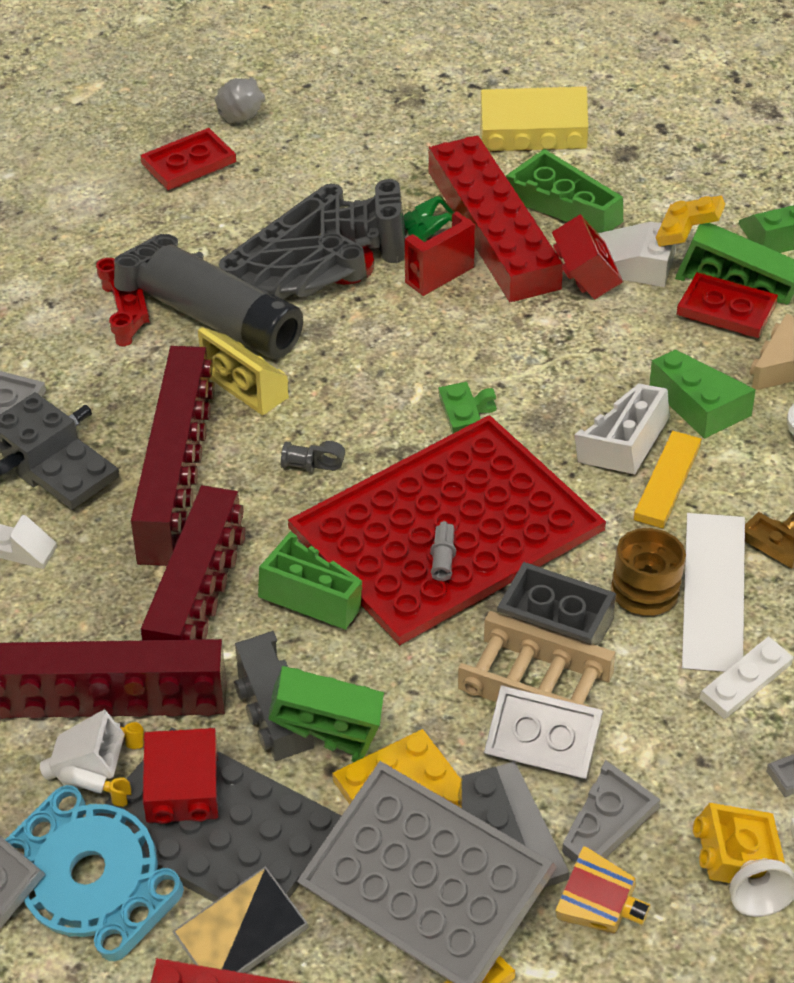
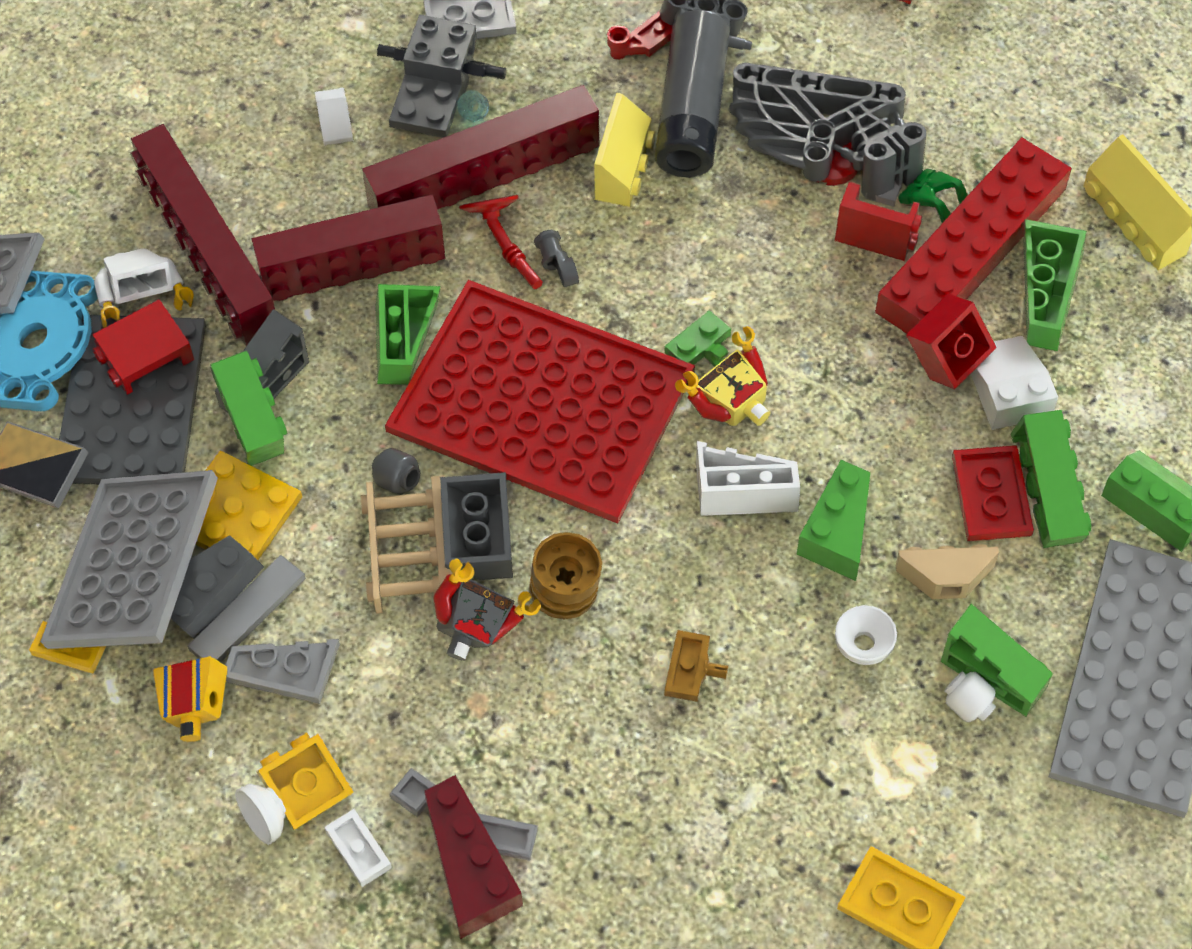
camera: 60 degrees right, 15 degrees up
light grey axle [430,521,456,581] -> none
plate [484,685,604,780] -> none
yellow tile [633,430,702,529] -> none
yellow plate [655,195,726,247] -> none
white sticker [682,513,745,672] -> none
white plate [699,636,794,720] -> none
none -> dark grey head [372,448,421,495]
none -> torso [433,559,541,661]
none -> clear light blue plate [457,90,489,127]
none -> red dish [459,195,543,290]
none -> torso [675,326,770,426]

